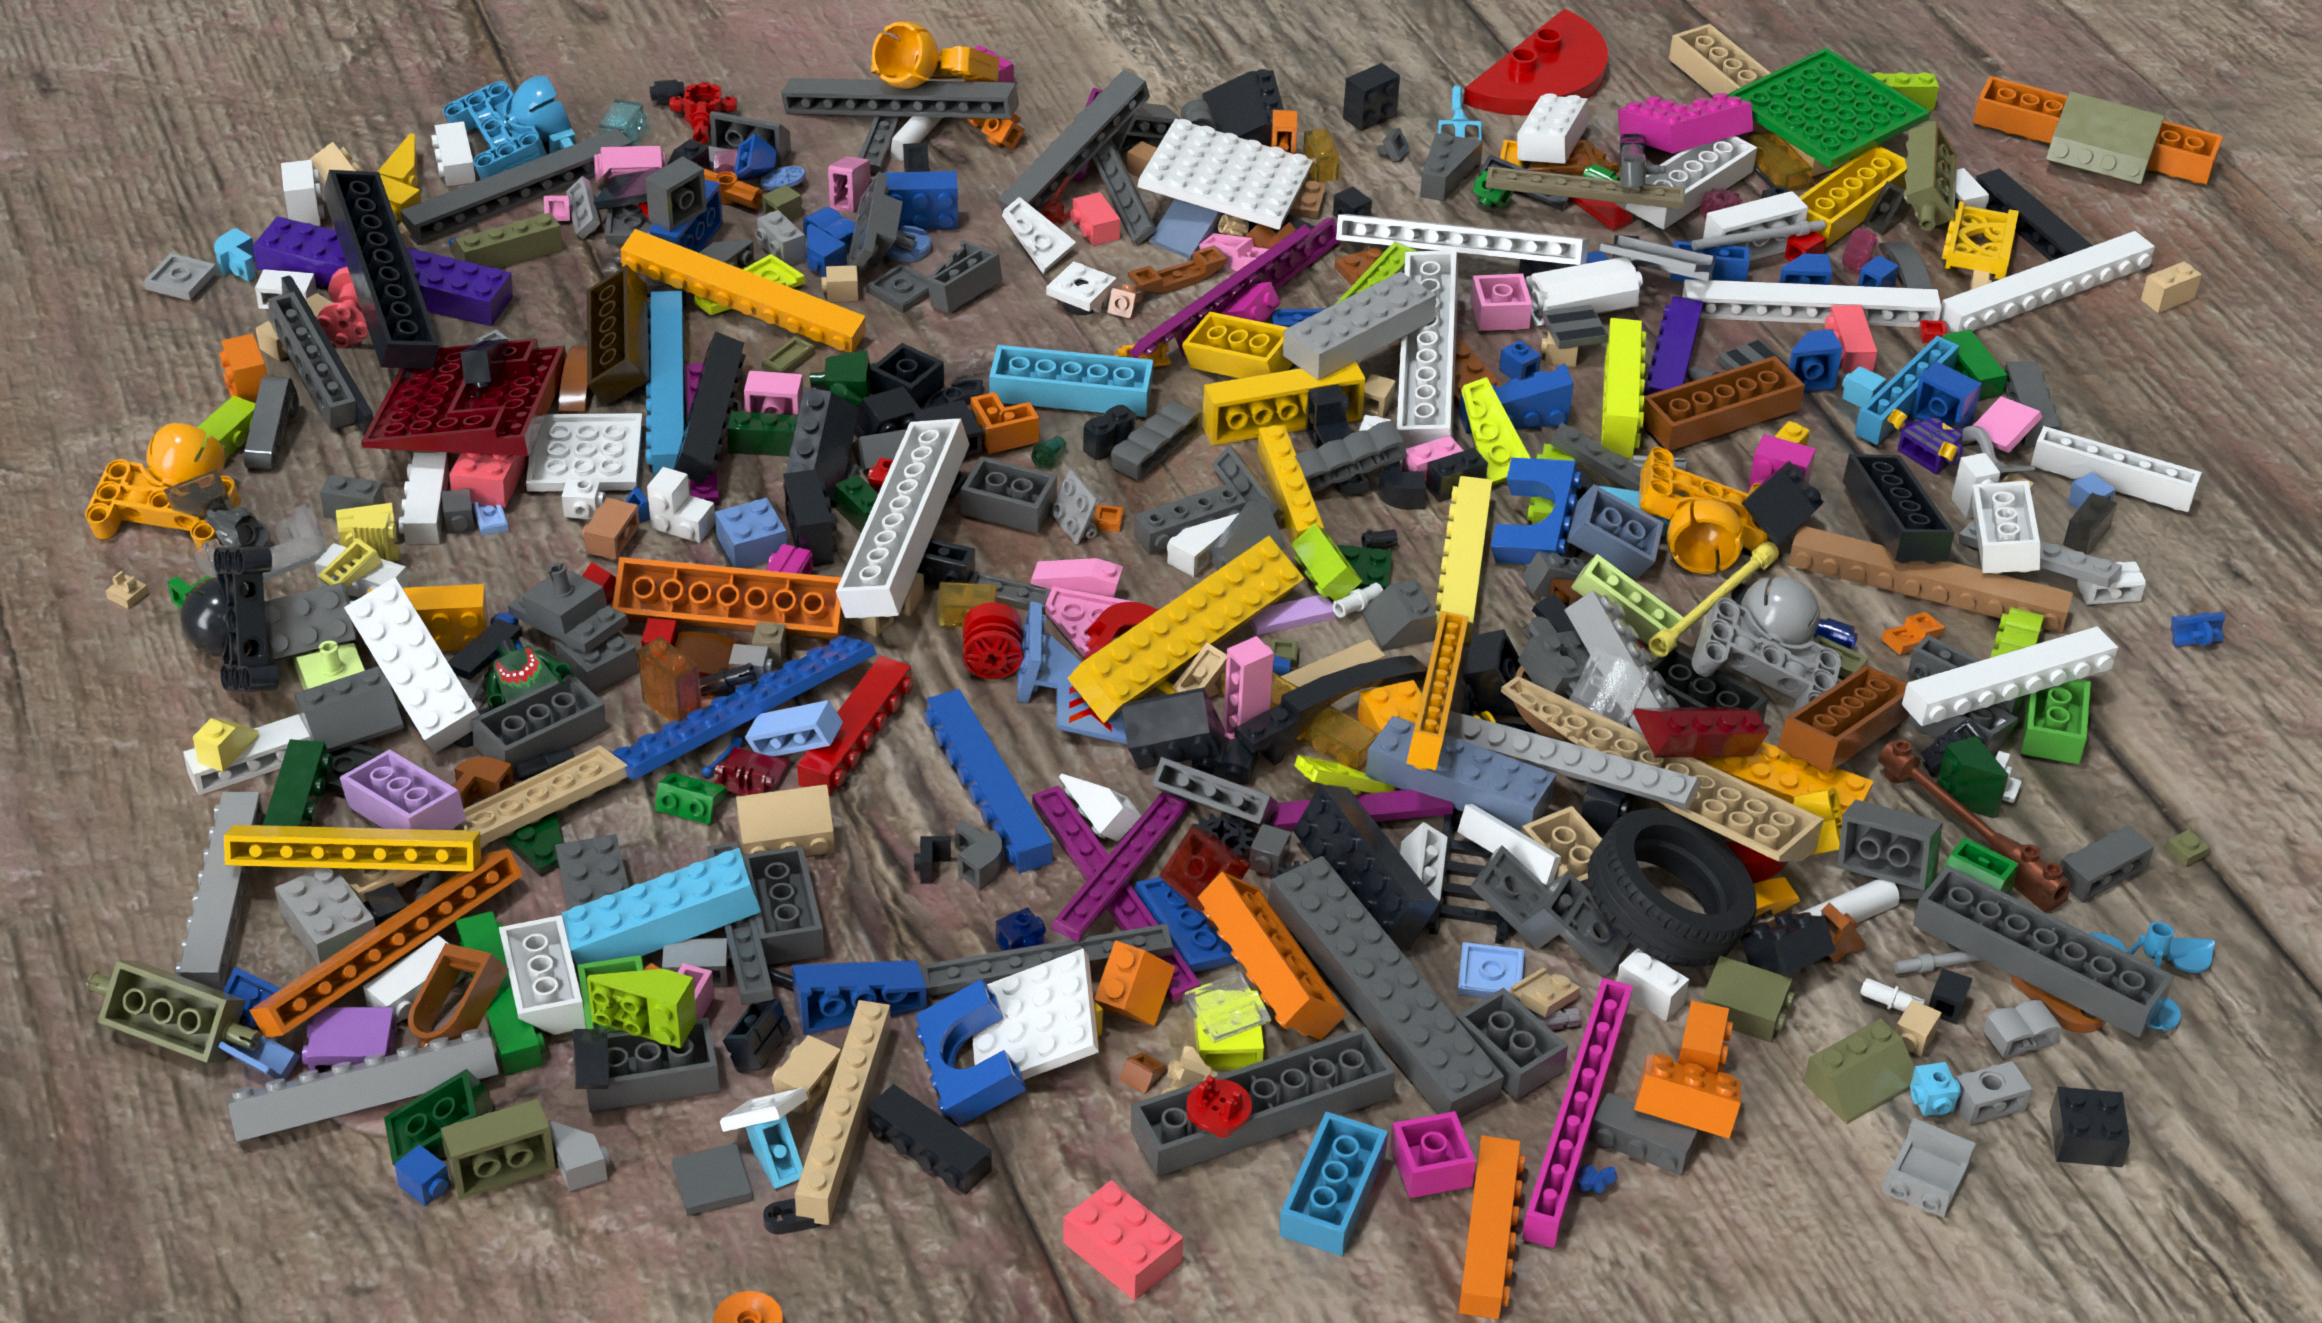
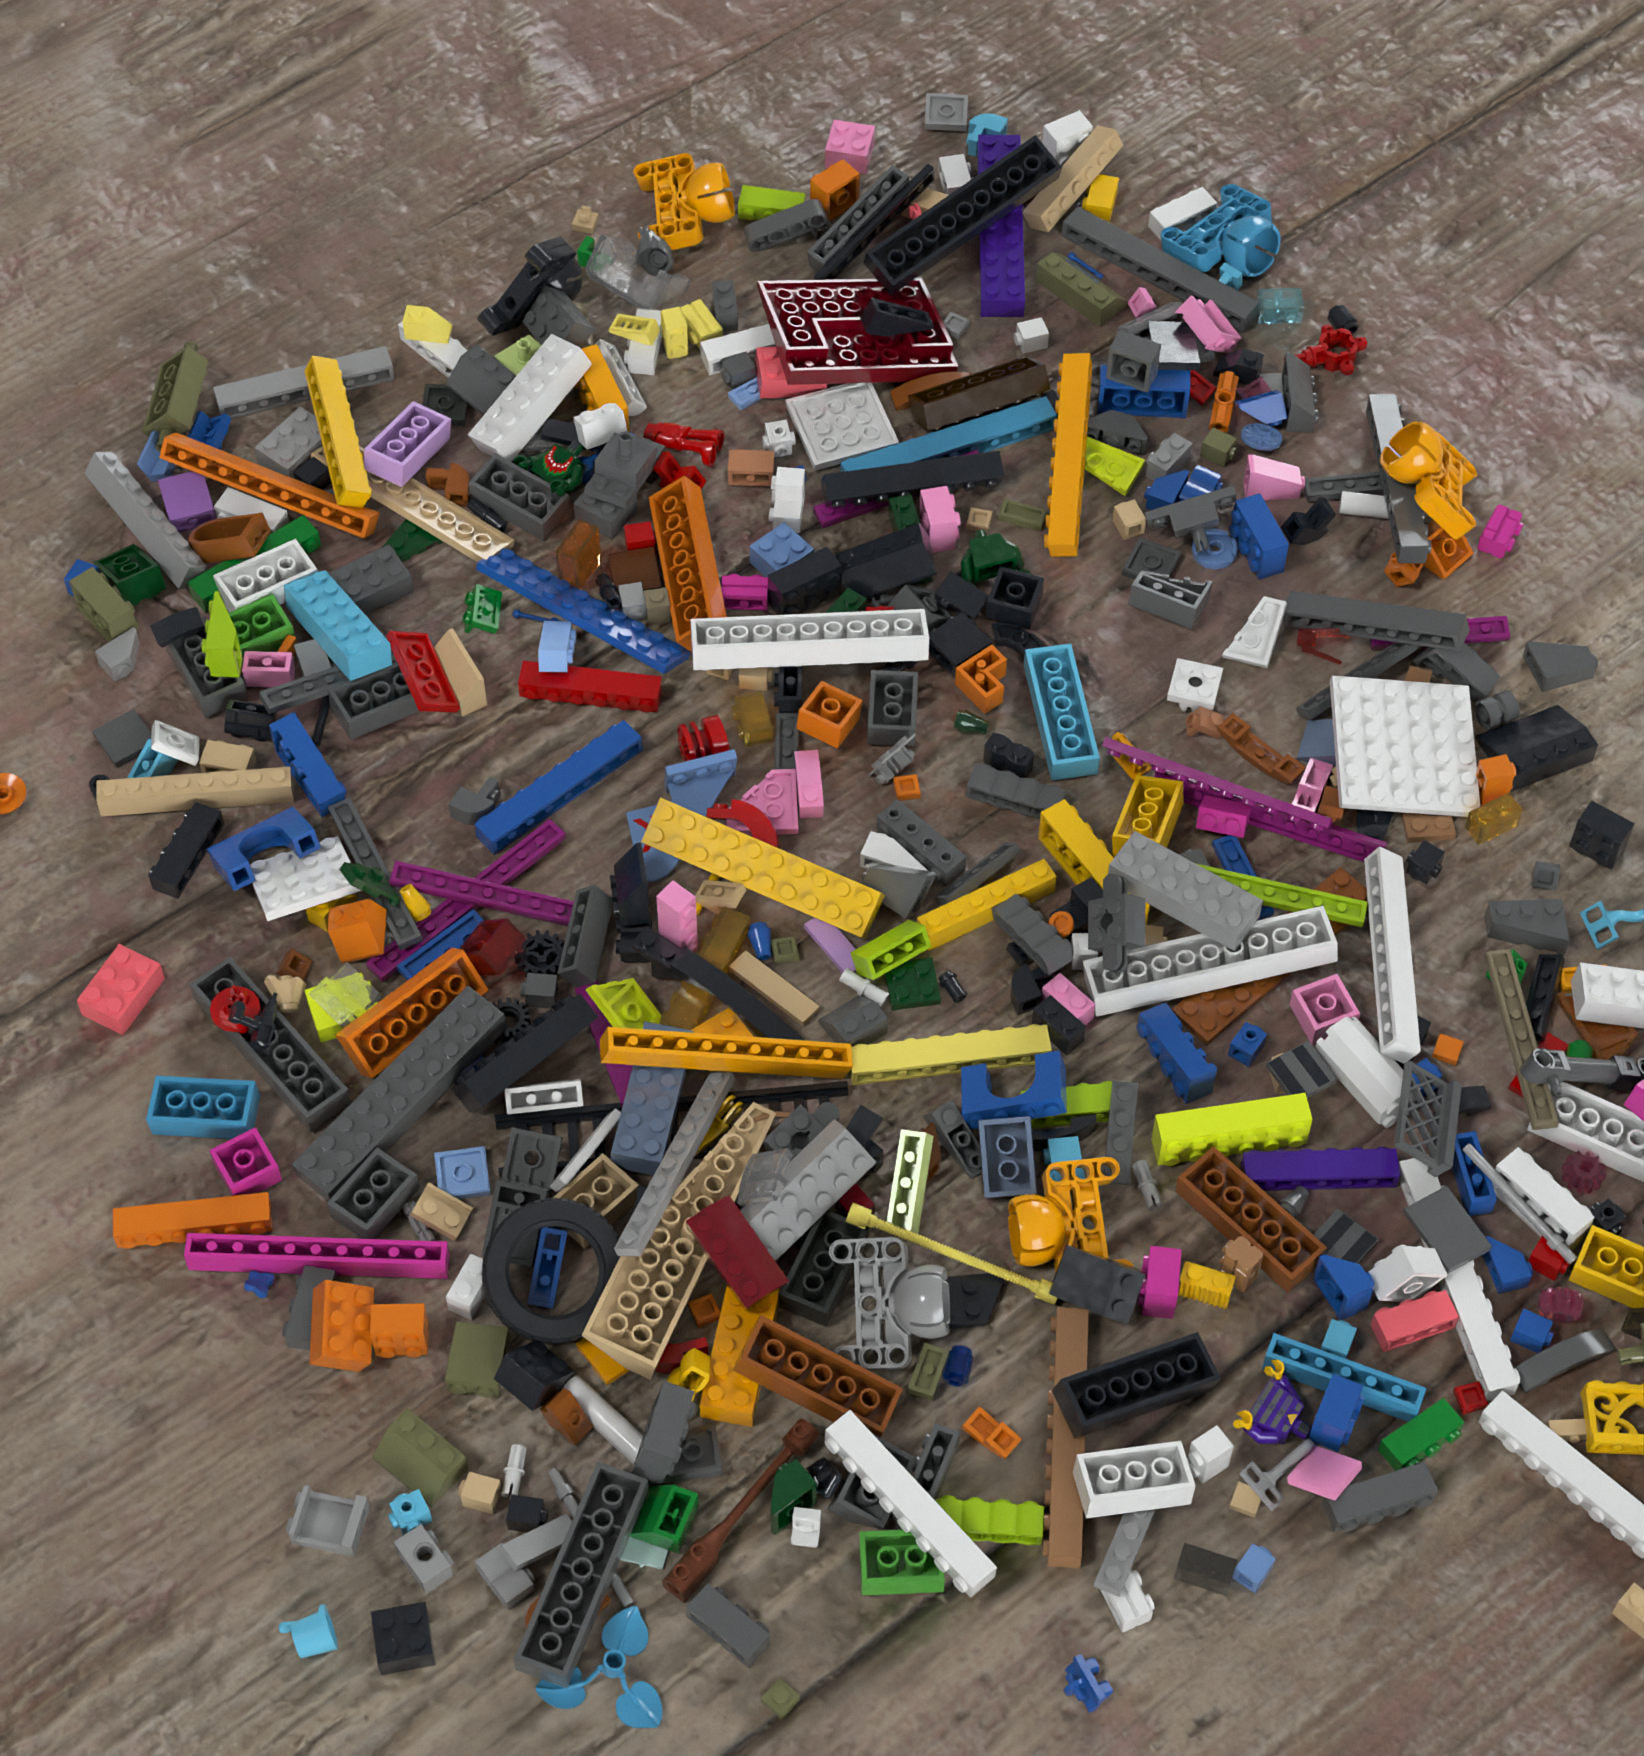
camera: 75 degrees right, 15 degrees up
clear smoke slope [164,469,234,519] -> none
dark green brick [262,739,333,827] -> none
yellow slope [377,133,418,188] -> none
dark red hinge [714,747,790,796] -> none
black bracket [914,836,951,884] -> none
clear blue brick [996,907,1046,951] -> none
white slope [1059,774,1141,842] -> none
coral brick [1070,192,1120,246] -> none
neon yellow wing [1461,377,1530,486] -> none
black brick [1462,629,1521,715] -> none
white brick [2031,426,2202,512] -> none
none -> black piece [228,992,278,1050]
none -> medium azure hat [278,1604,338,1658]
none -> dark green wing [339,862,401,907]
none -> red tile [386,631,461,713]
none -> yellow cone [399,884,432,922]
none -> light grey tile [499,1514,572,1571]
none -> white brick [573,403,627,450]
none -> red piece [643,422,725,467]
none -> orange brick [796,681,863,749]
none -> bright pink brick [825,120,875,174]
none -> white brick [1014,317,1049,354]
none -> orange tile [1049,911,1074,937]
none -> dark grey brick [1088,874,1145,973]
none -> medium nougat brick [1219,1236,1263,1293]
none -> white brick [1369,1245,1447,1302]
none -> dark grey tile [1403,1186,1492,1274]
none -> dark grey slope [1523,641,1598,692]

